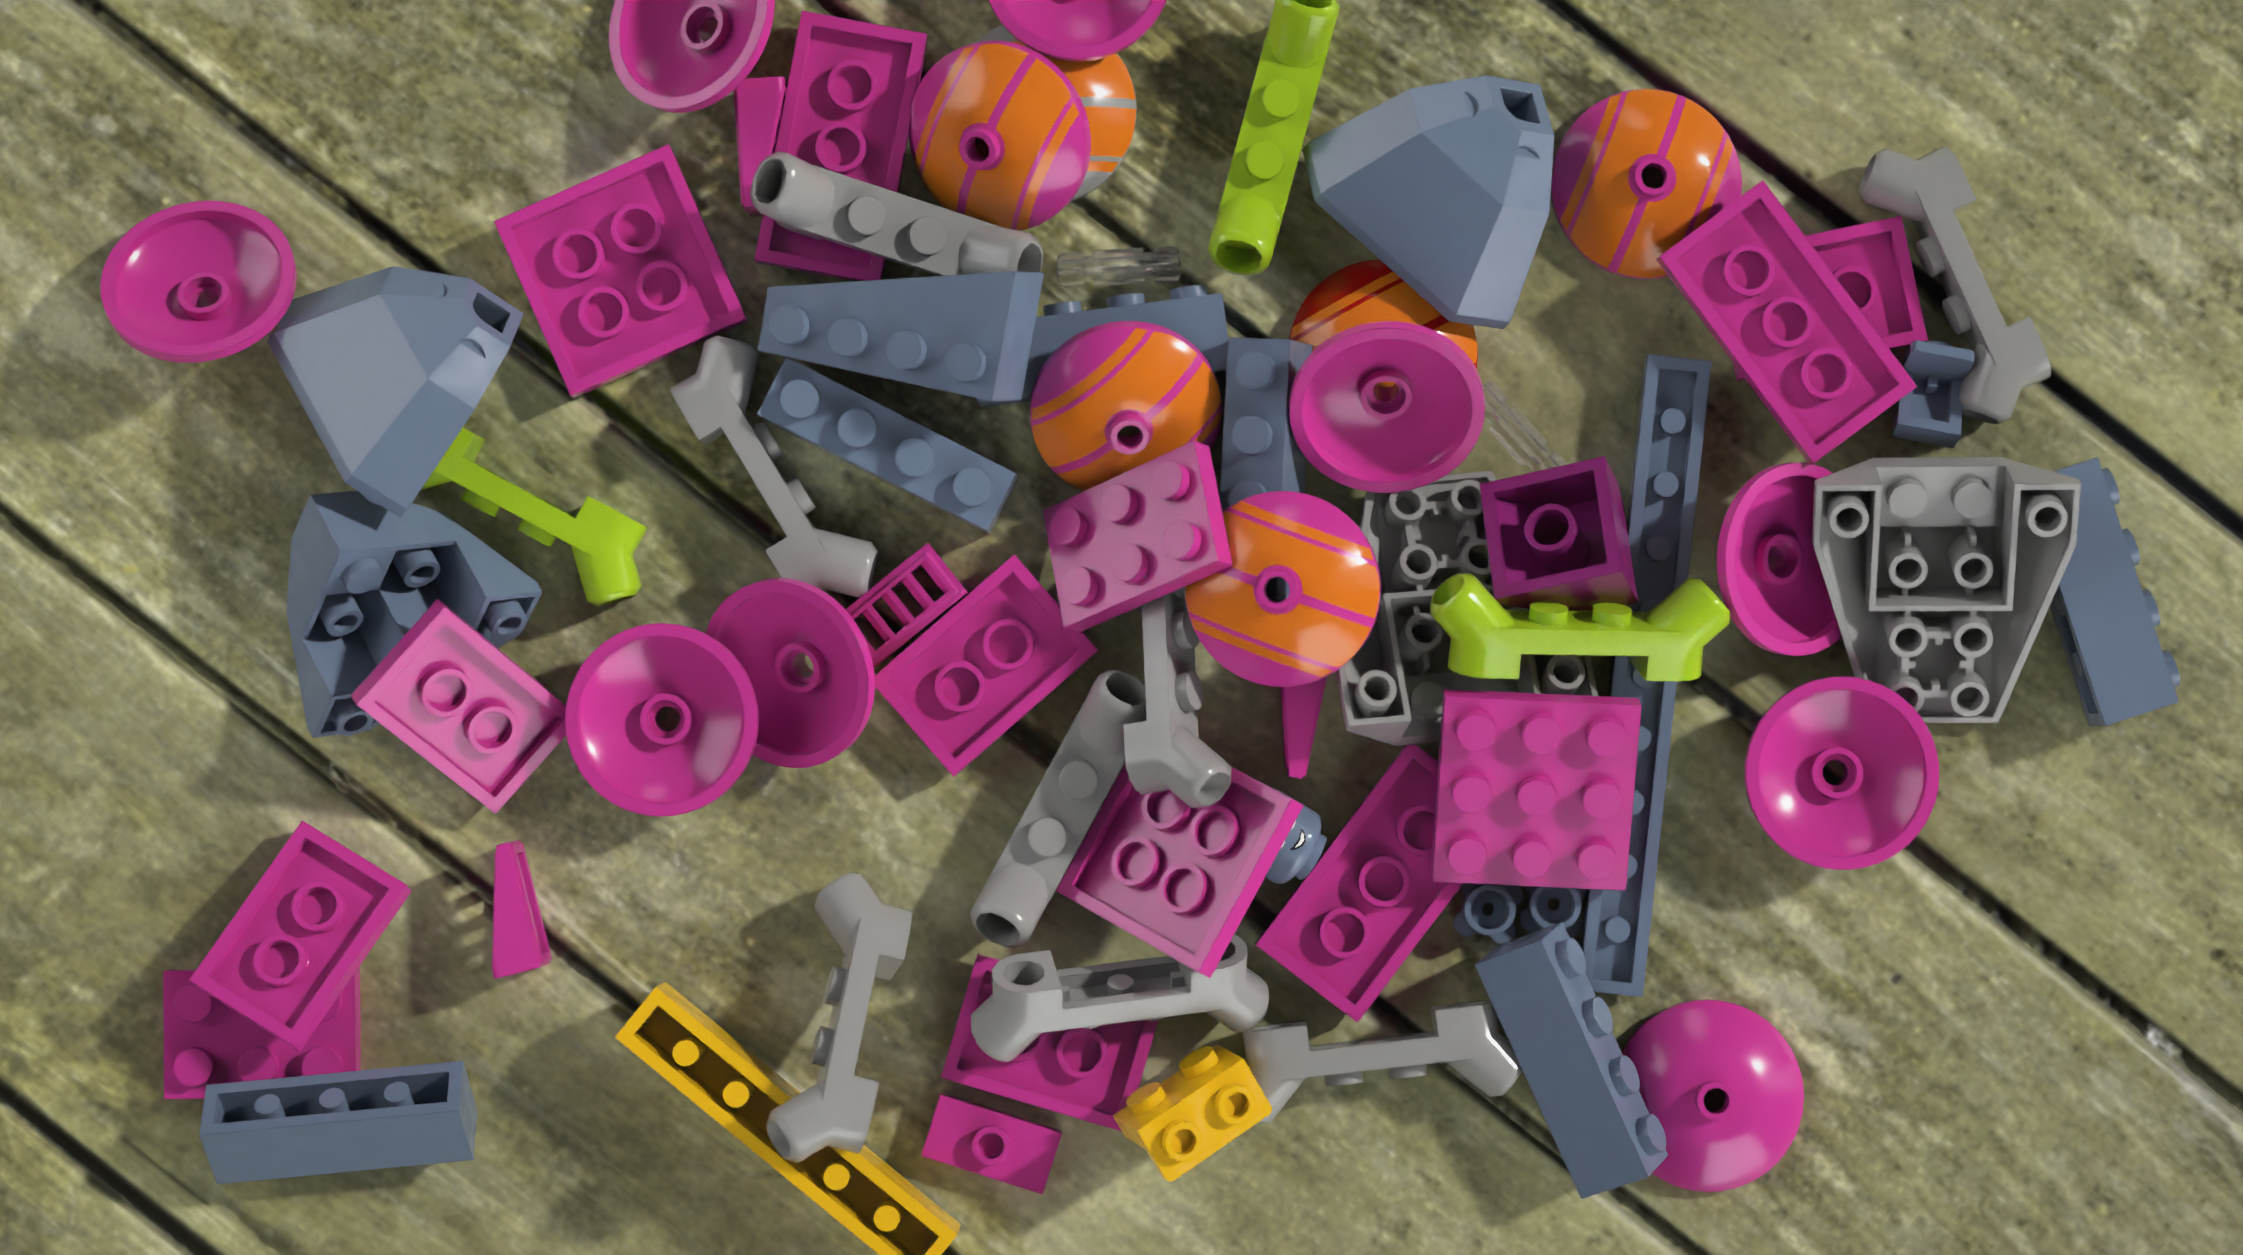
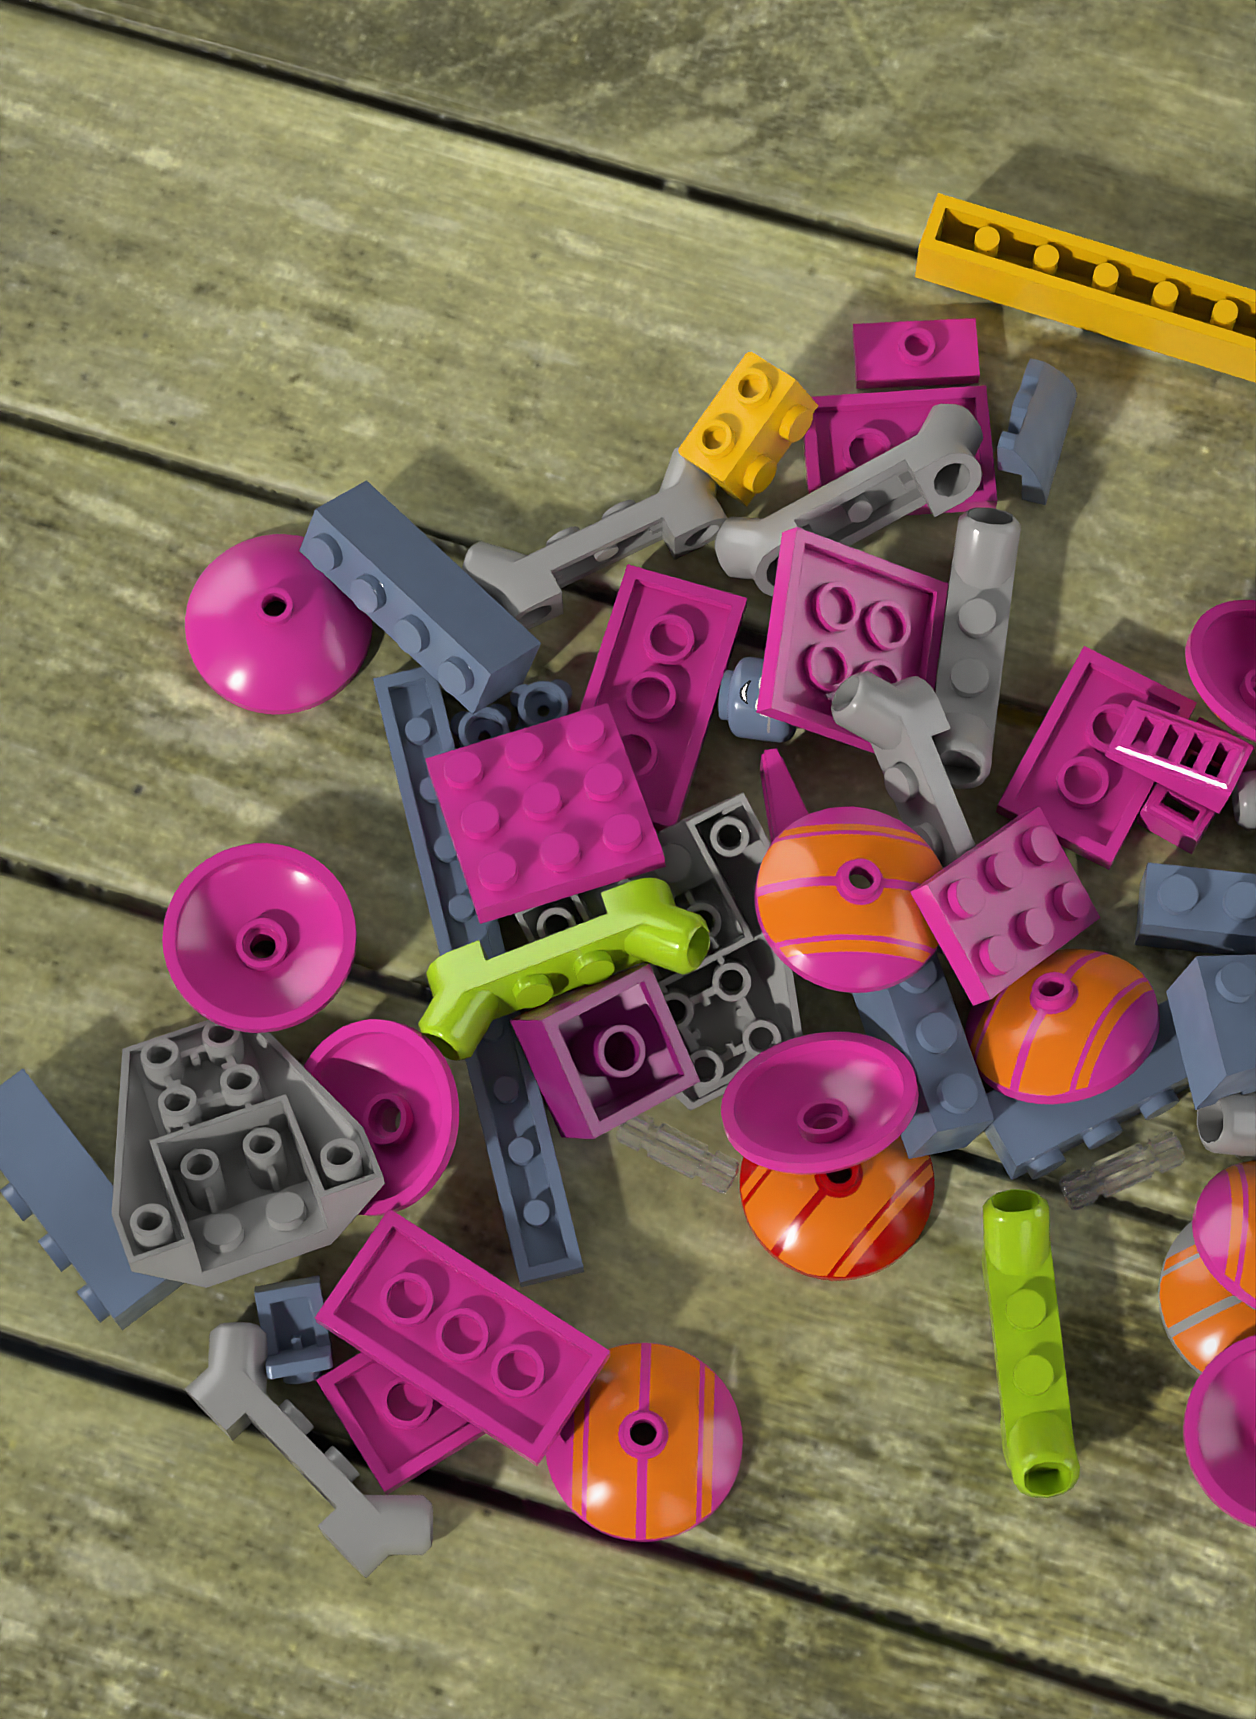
camera: 160 degrees right, 15 degrees down
light grey plate [766,872,912,1163] -> none
sand blue brick [1302,75,1554,329] -> none
none -> sand blue slope [997,358,1077,505]
none -> dark pink slope [1105,700,1254,813]

